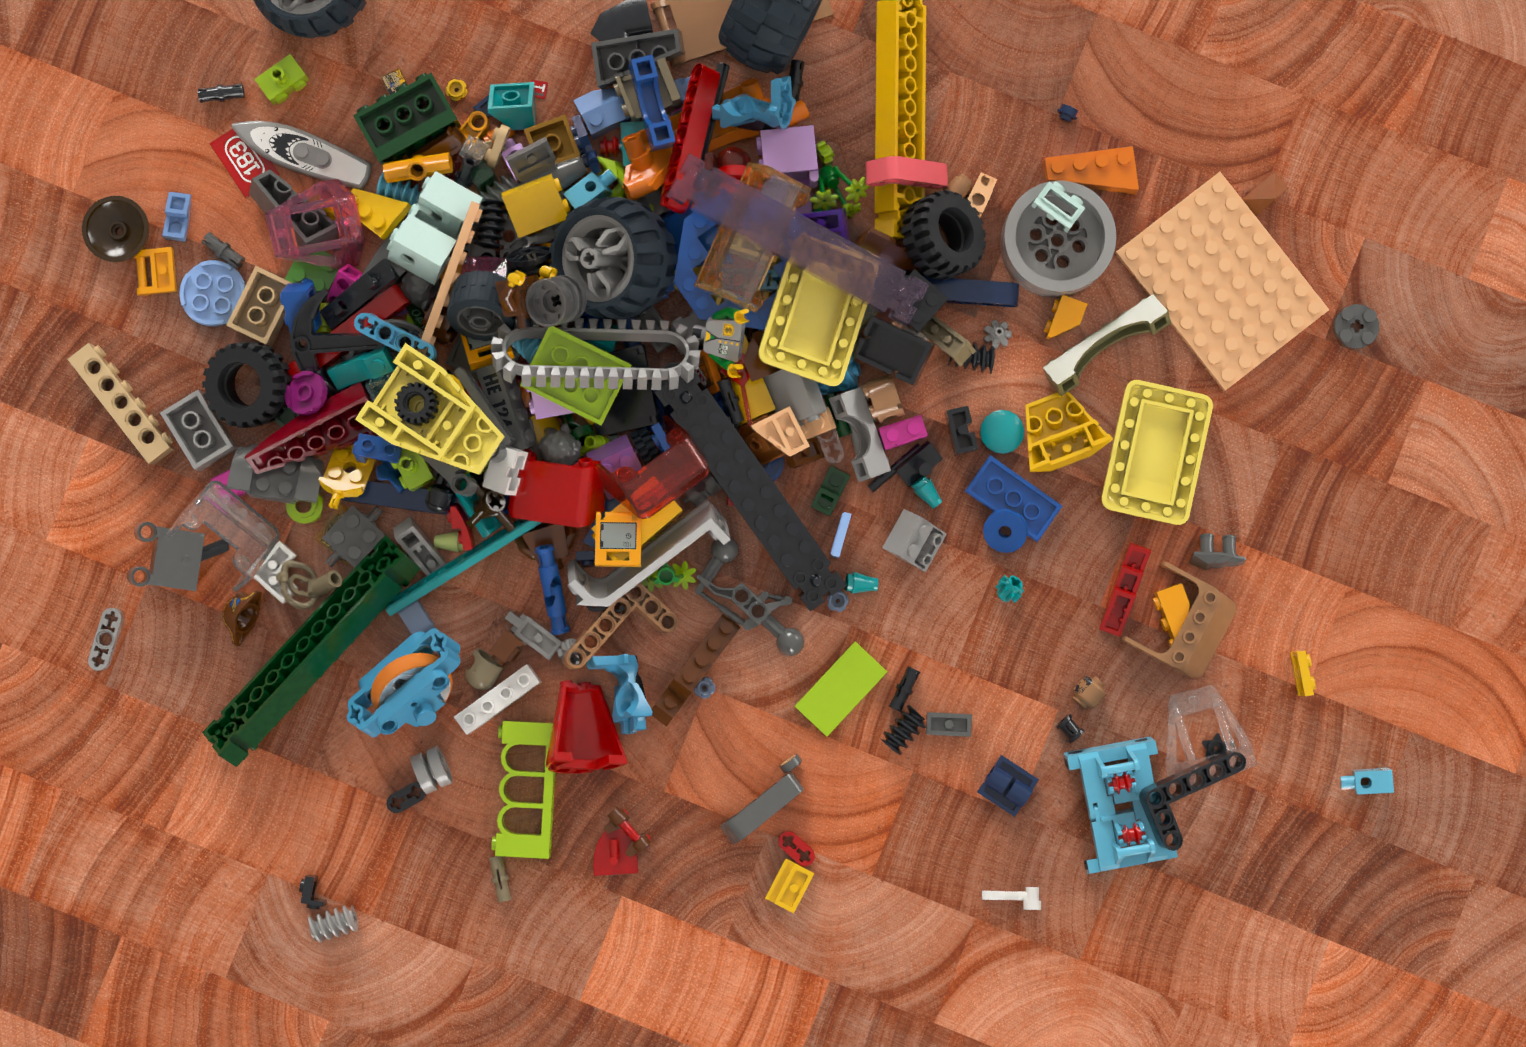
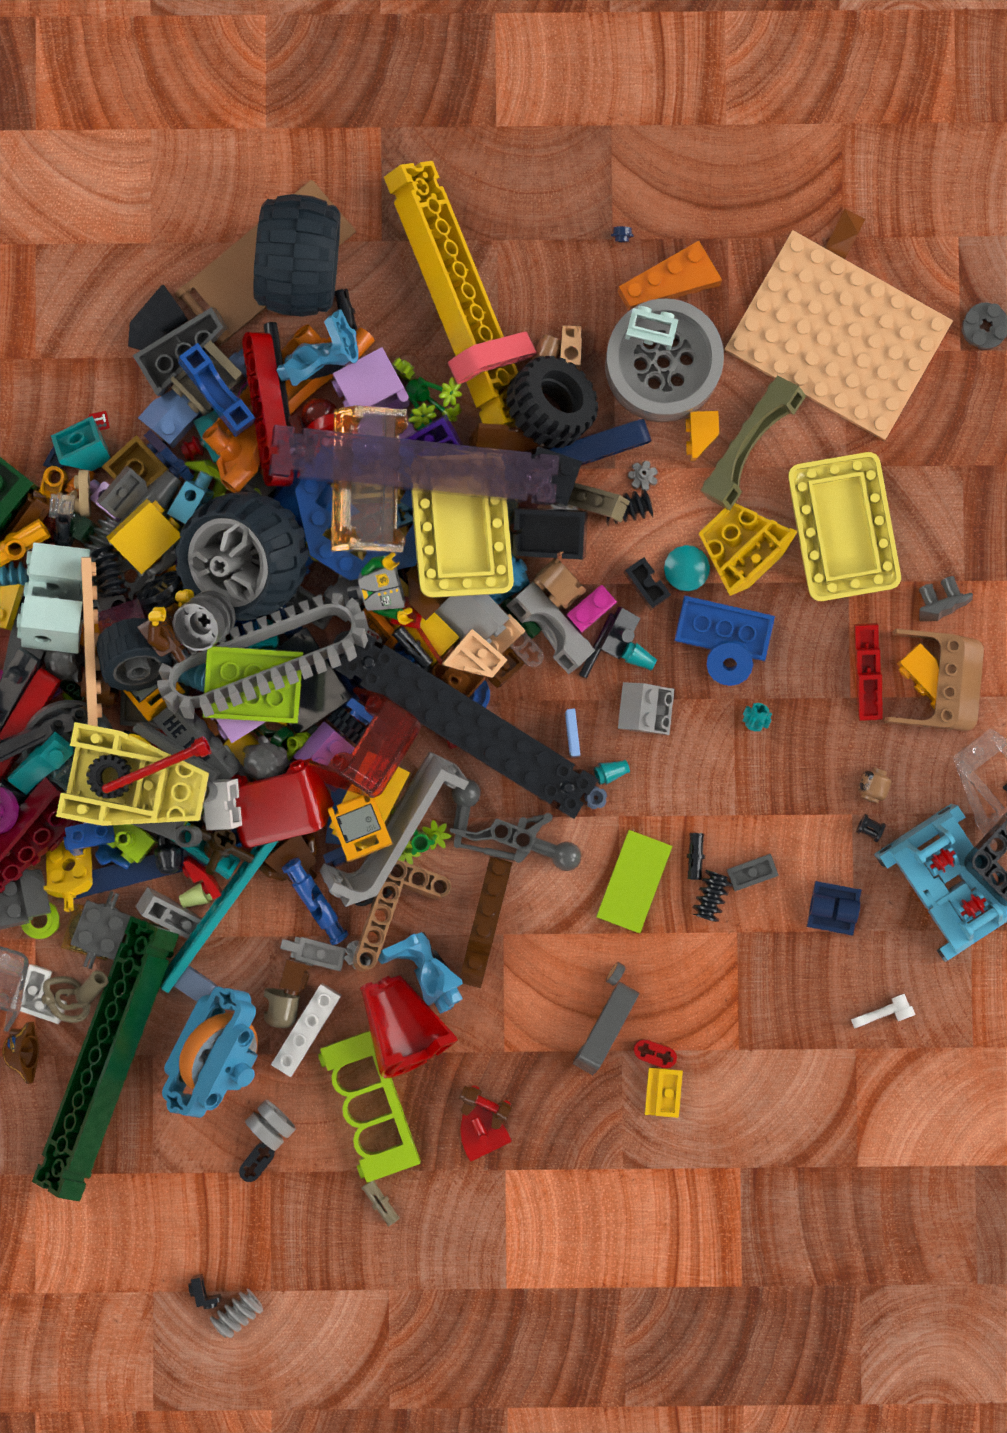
camera: 25 degrees left, 0 degrees up
dark azure beam [354,313,437,361] -> none
yellow plate [446,79,467,101] -> none
dark grey wheel [680,467,722,507] -> none
sand blue plate [694,677,715,699] -> none
dark green slope [810,465,851,516] -> none
none -> red piece [102,736,211,793]

